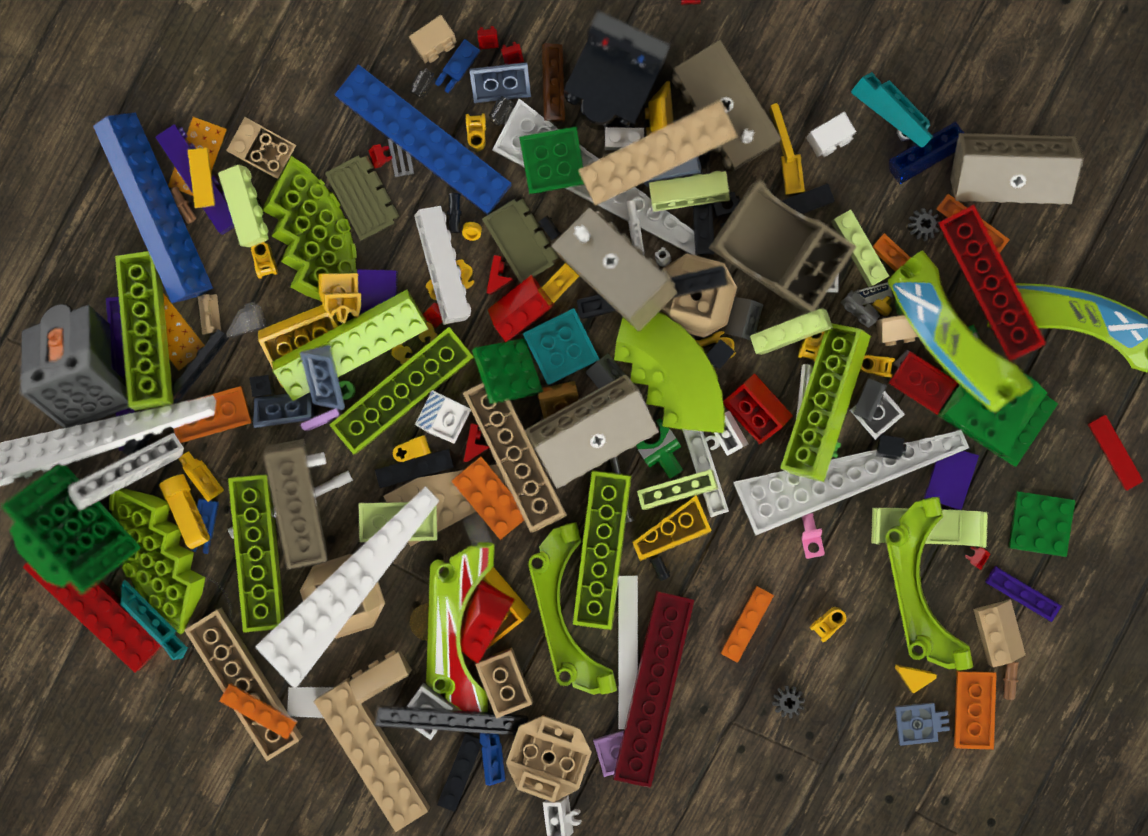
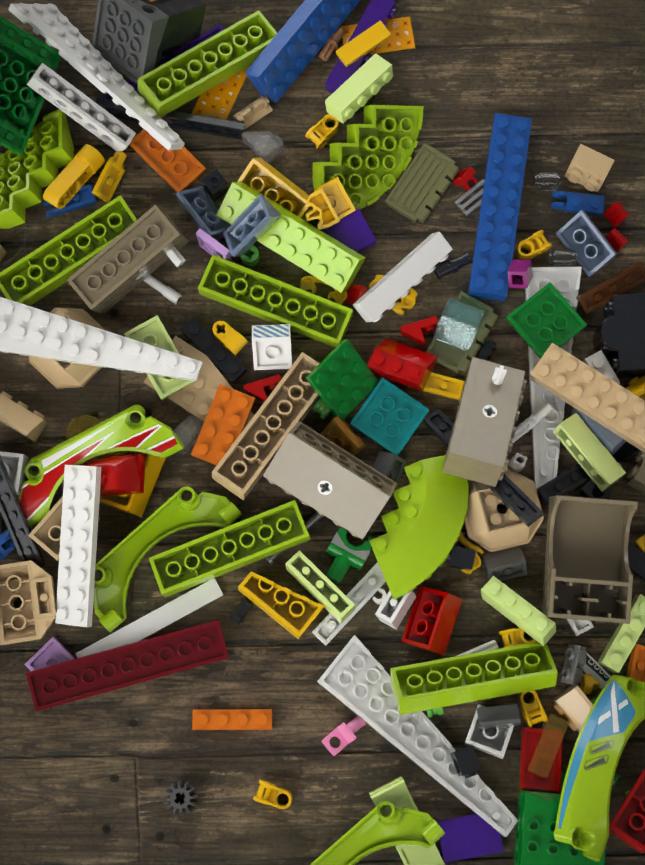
camera: 65 degrees right, 10 degrees down
tan slope [226,117,296,179] -> none
yellow tile [462,222,482,241] -> none
none -> white plate [55,465,101,627]
none -> bright green wheel [312,398,331,420]
none -> clear light blue slope [433,298,484,351]
none -> magenta brick [507,259,533,288]
none -> clear yellow tile [527,714,569,779]

